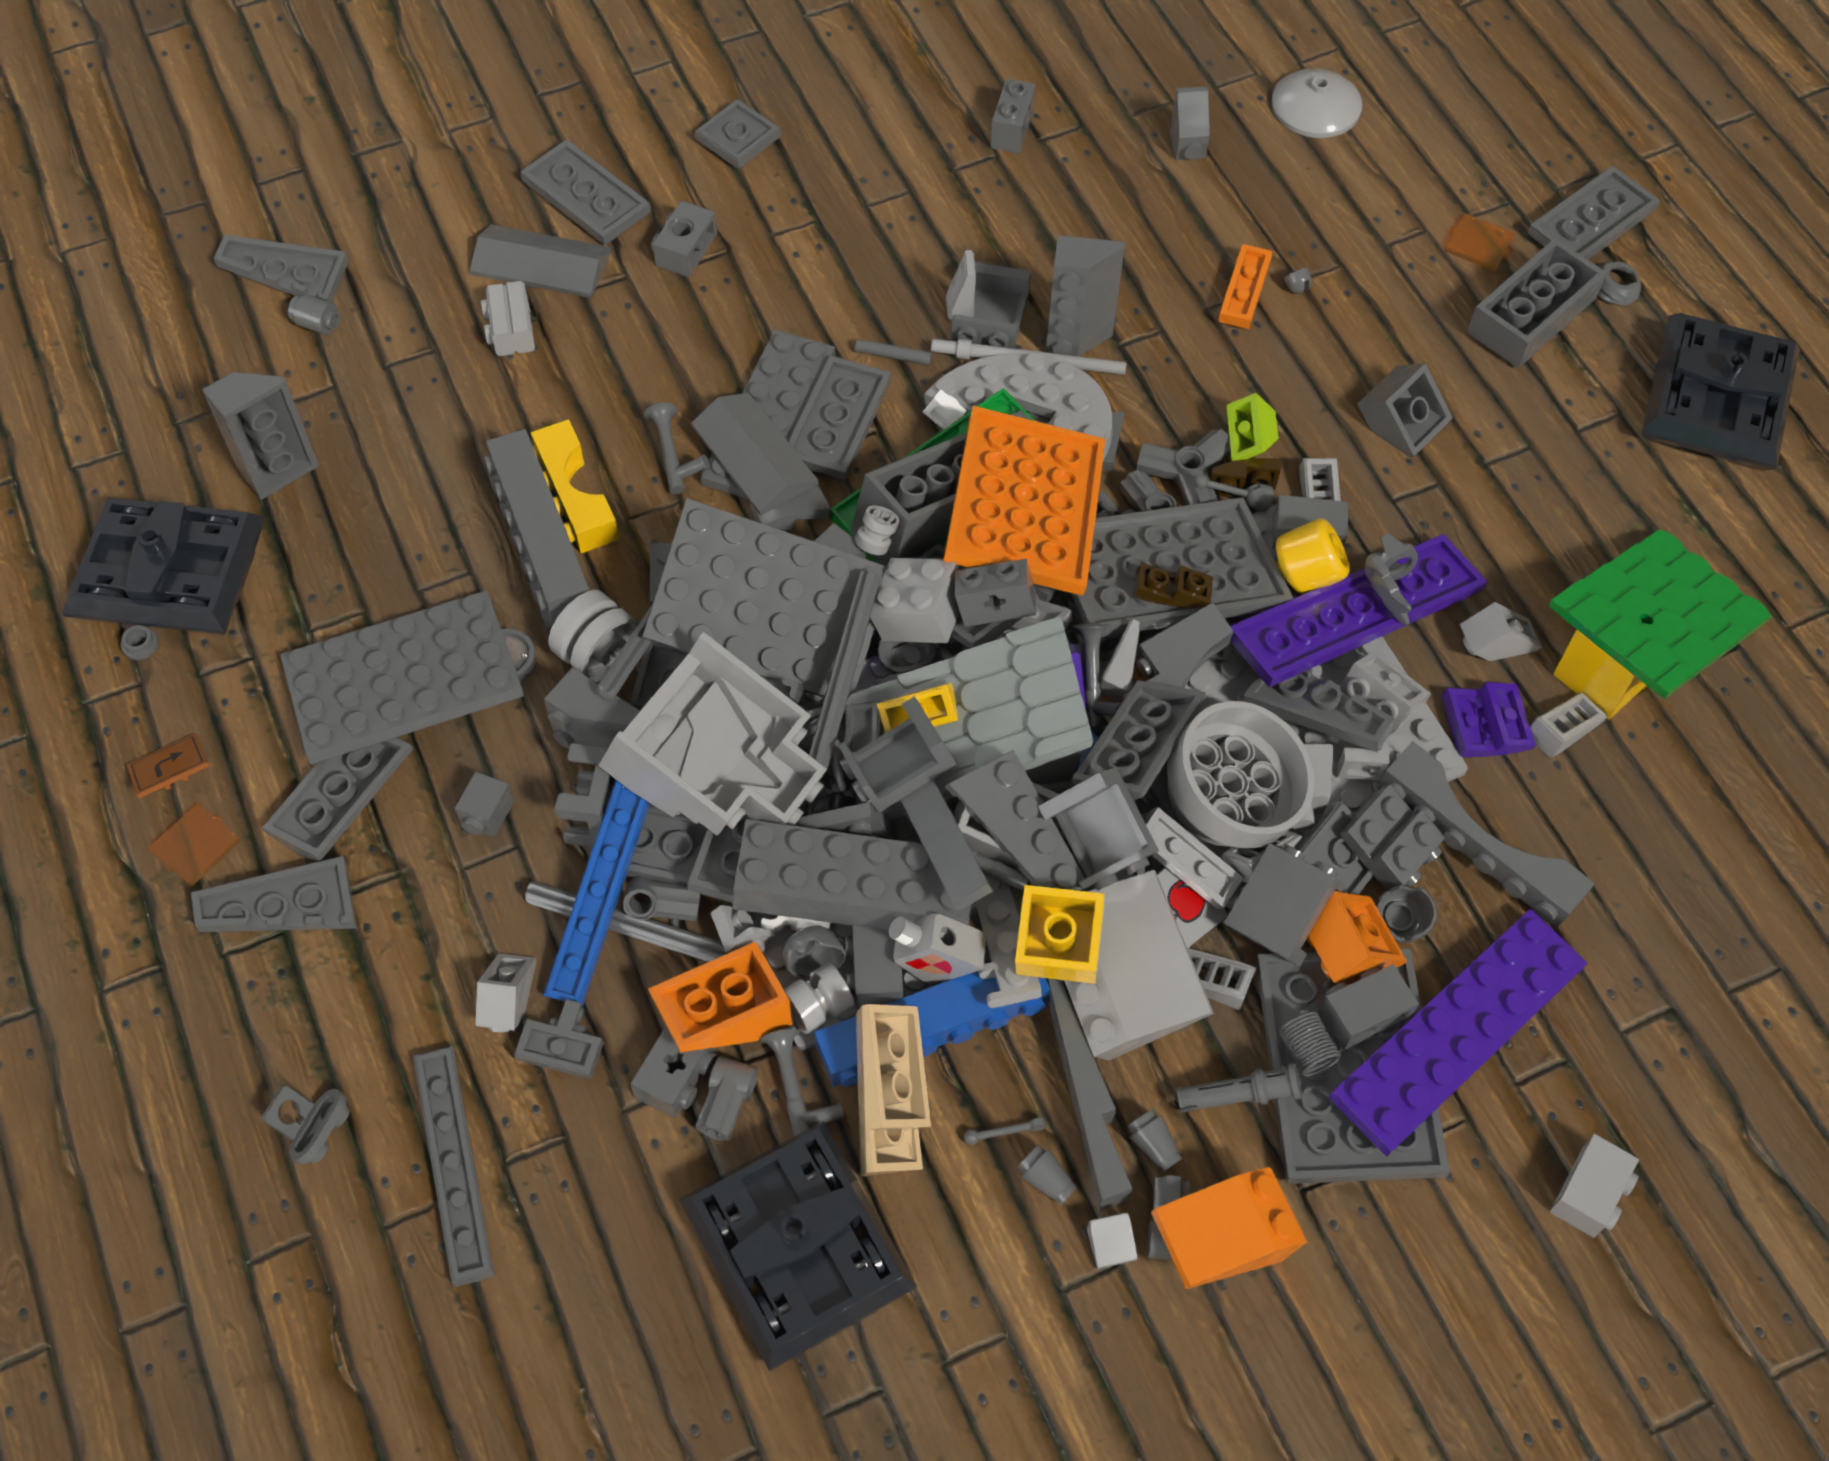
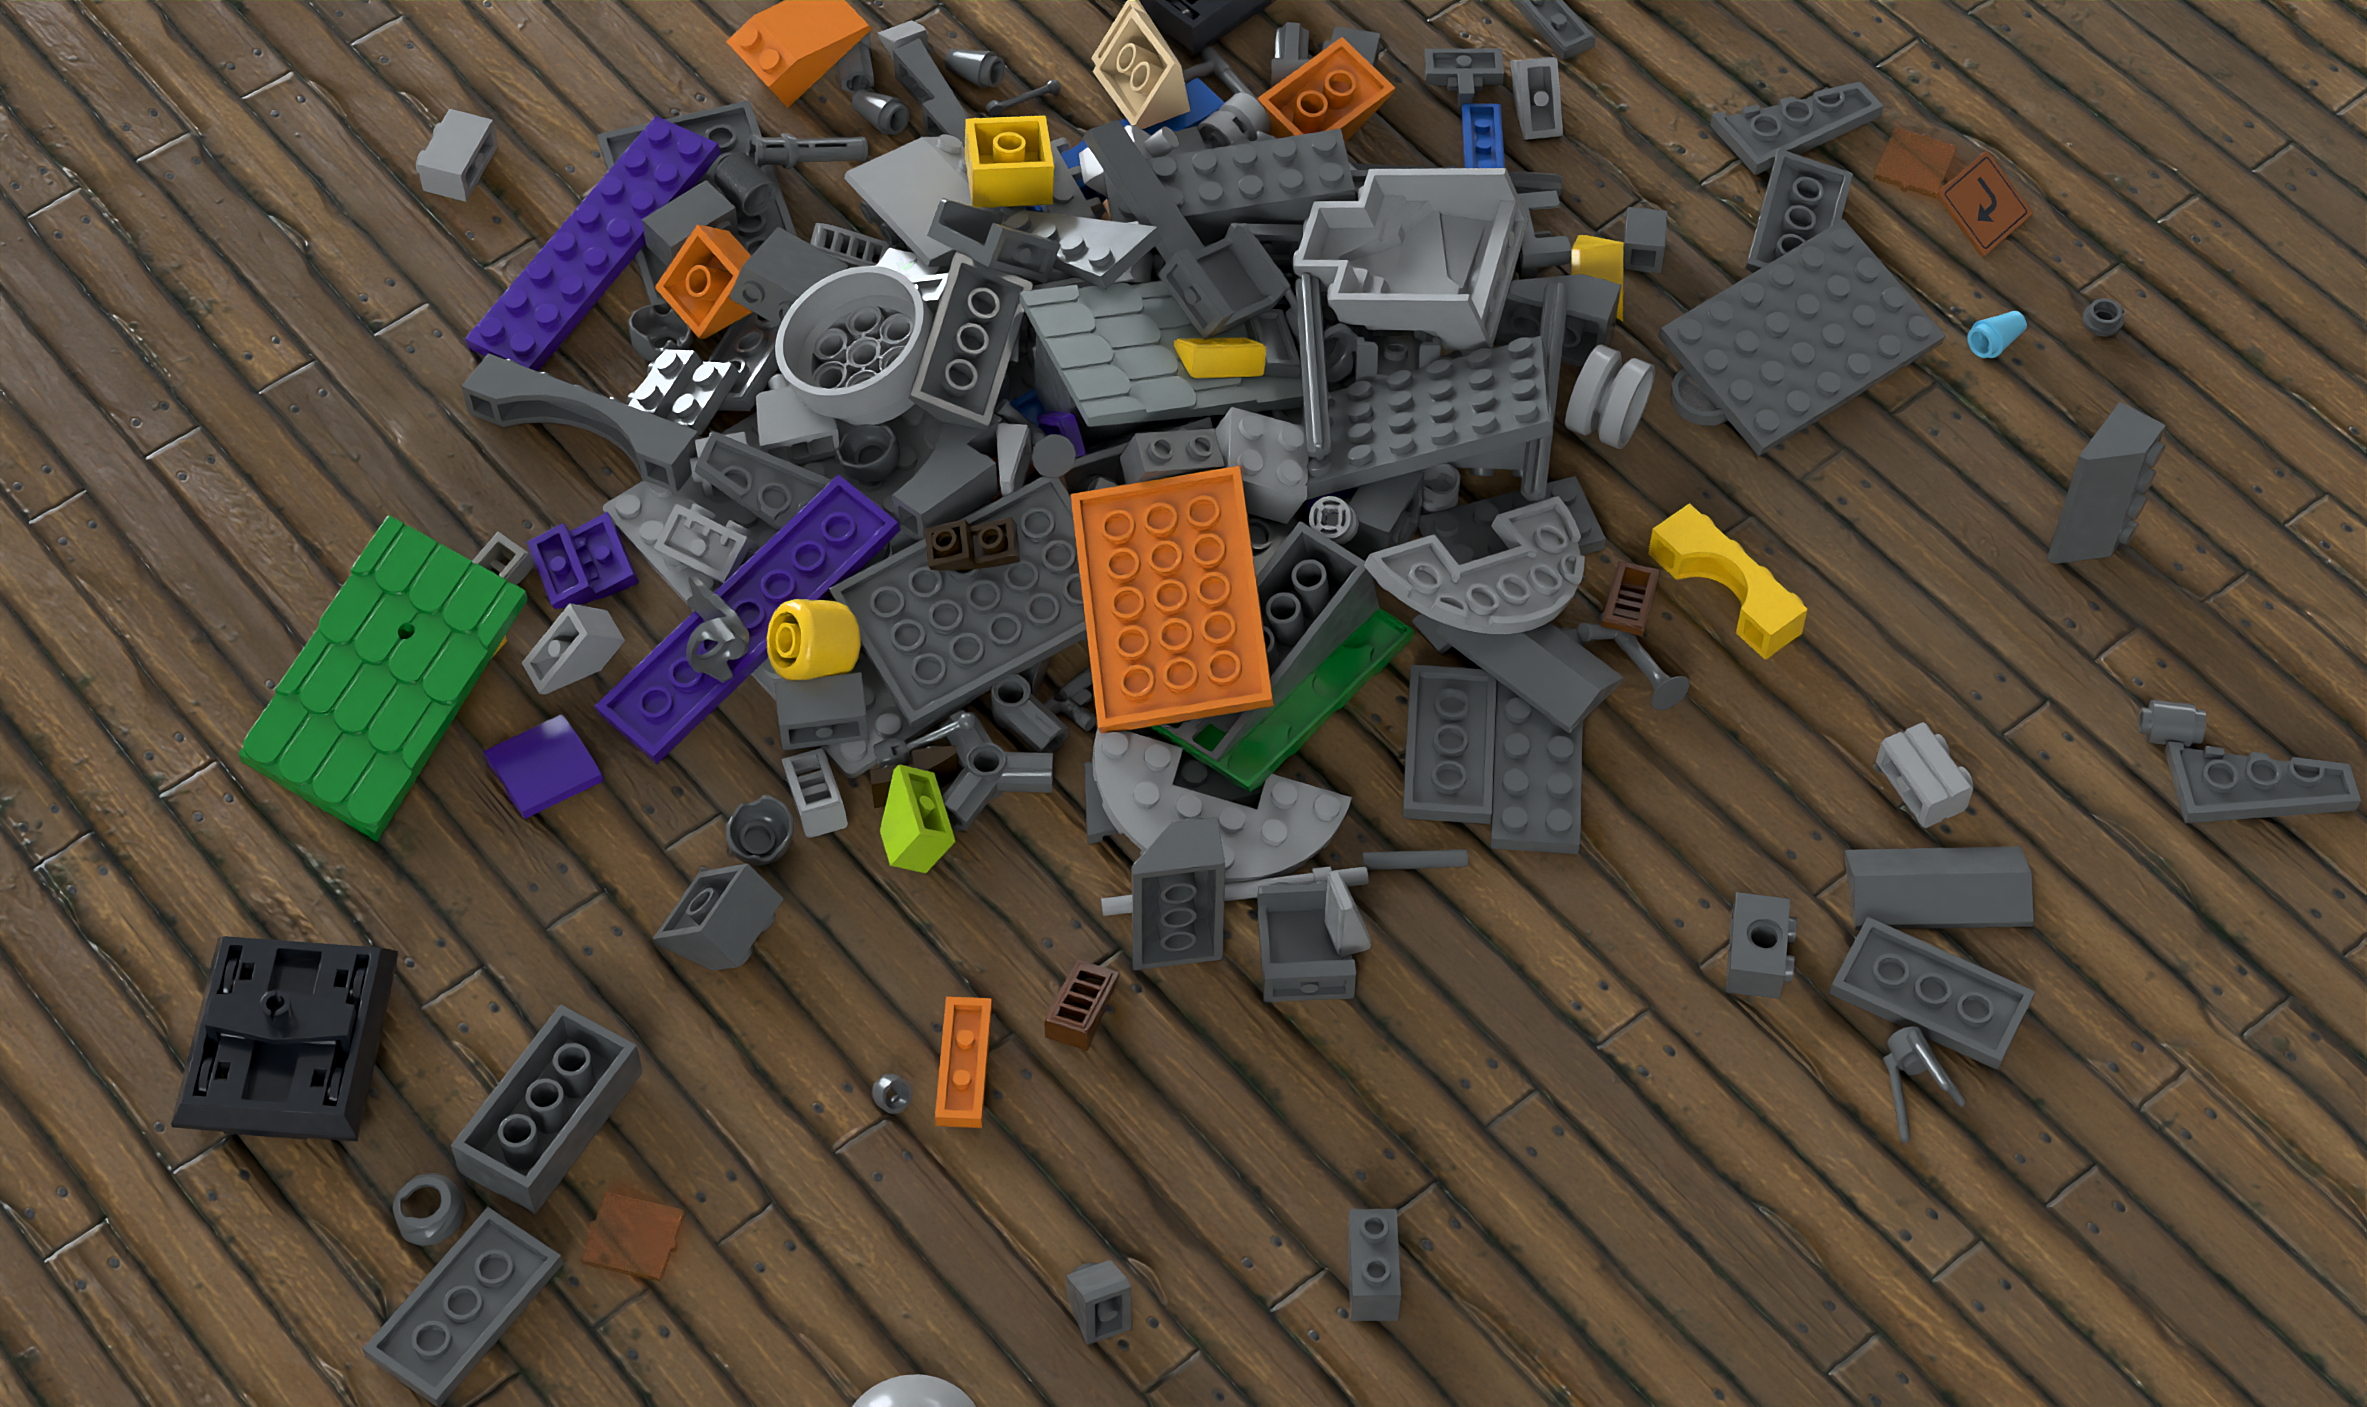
camera: 165 degrees right, 5 degrees down
black piece [62,497,265,635] -> none
dark grey brick [483,429,589,630] -> none
dark grey plate [694,99,781,169] -> none
white plate [923,390,967,429] -> none
none -> dark purple slope [483,714,604,819]
none -> dark grey hair [726,795,794,866]
none -> reddish brown slope [1044,959,1119,1051]
none -> light grey plate [1364,496,1585,634]
none -> yellow slope [1571,235,1624,322]
none -> reddish brown slope [1601,561,1660,636]
none -> dark grey plant [1883,1026,1965,1142]
none -> medium azure cone [1968,311,2027,358]

